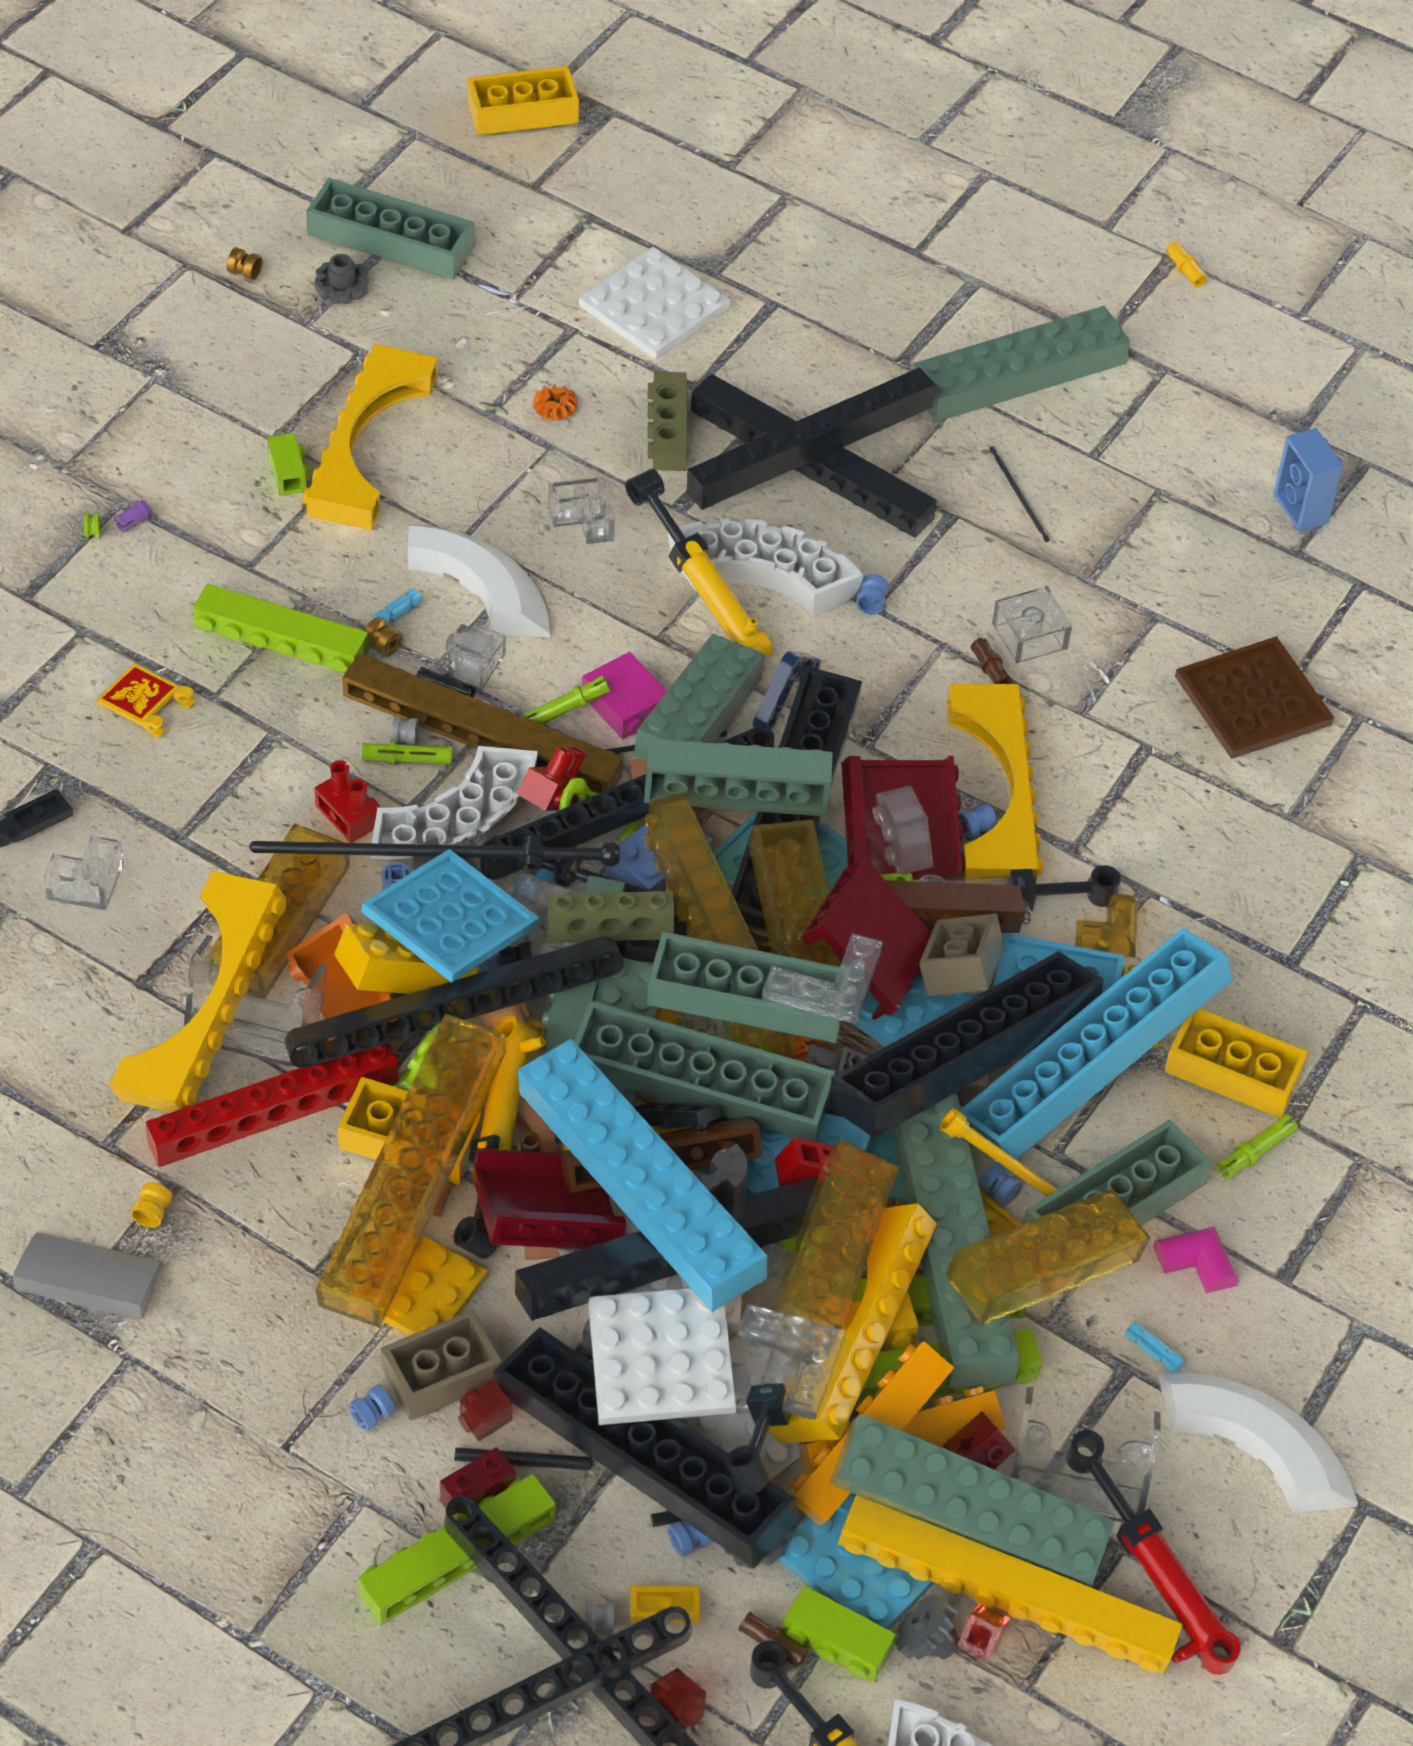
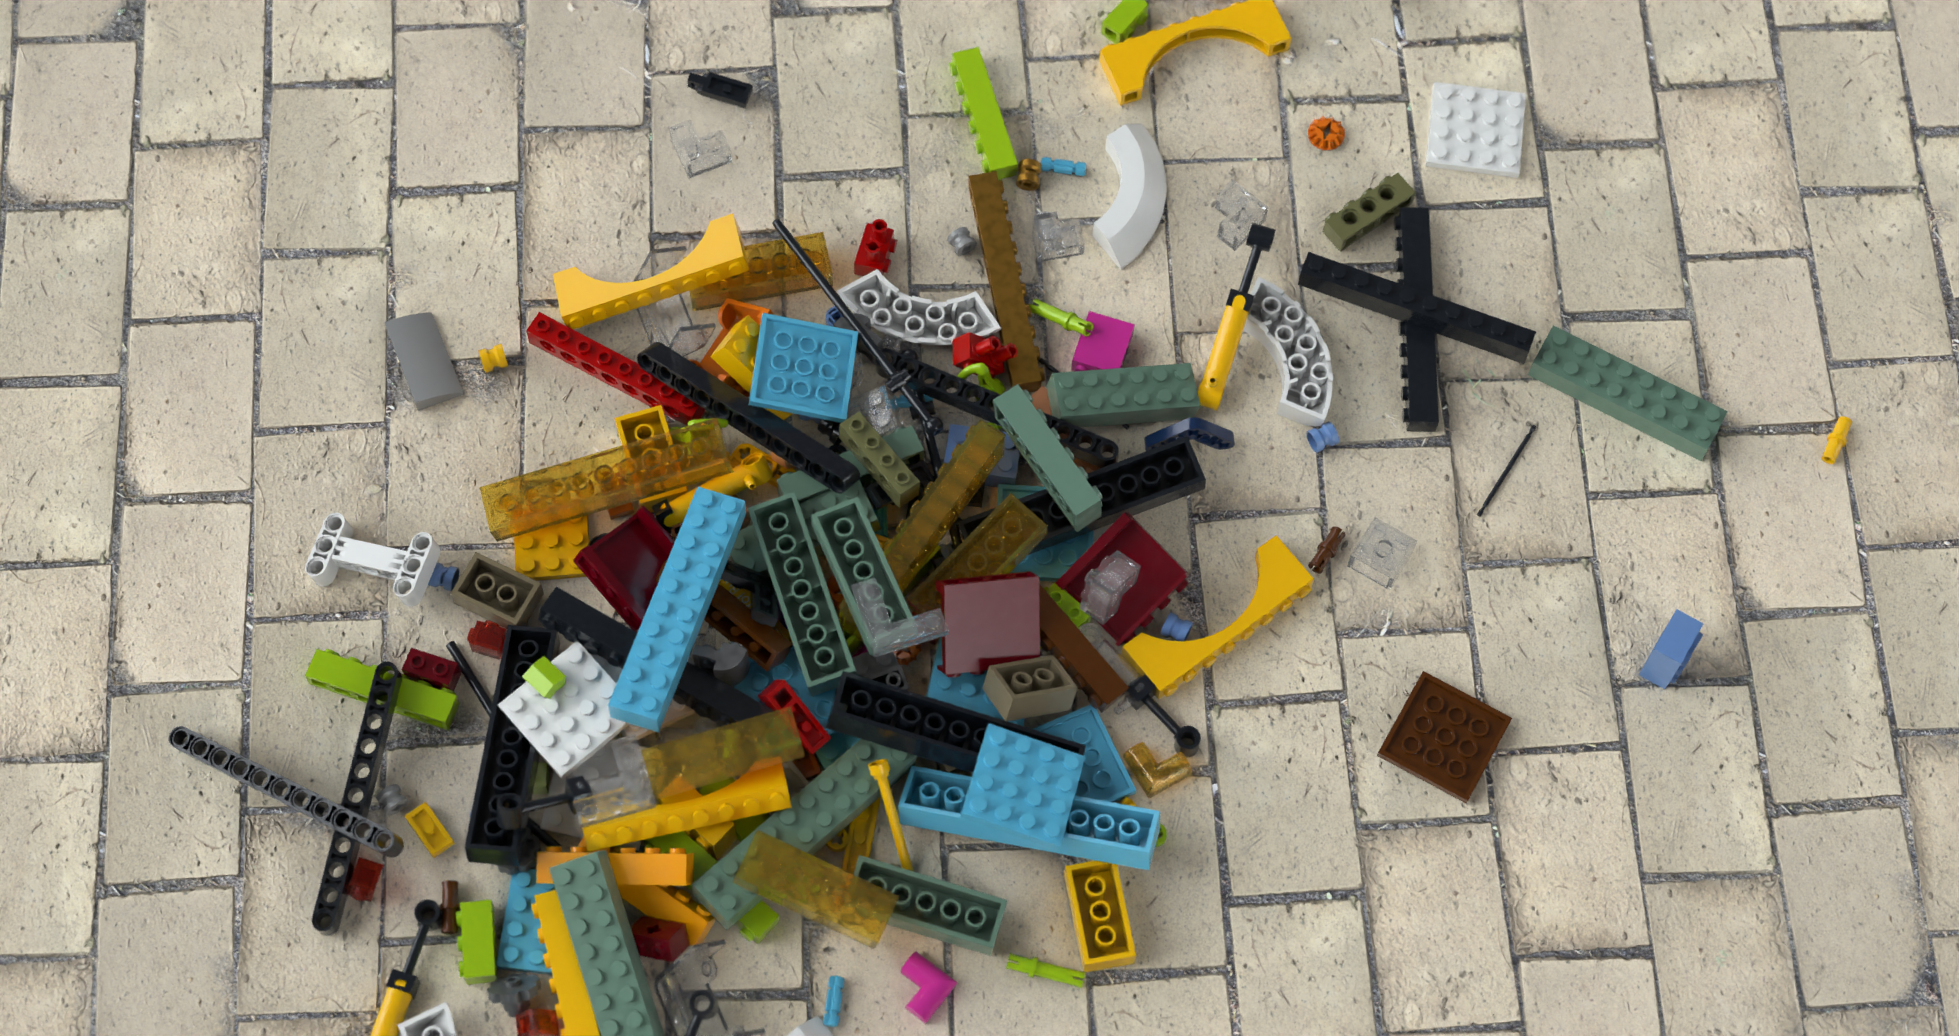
camera: 55 degrees right, 15 degrees up
flag [96,663,196,738] -> none
lime pin [362,741,452,765] -> none
black pin [416,666,476,698] -> none
medium blue wheel [978,1162,1023,1207] -> none
none -> white beam [305,513,441,607]
none -> lime piece [522,656,566,699]
none -> medium azure plate [960,724,1085,850]

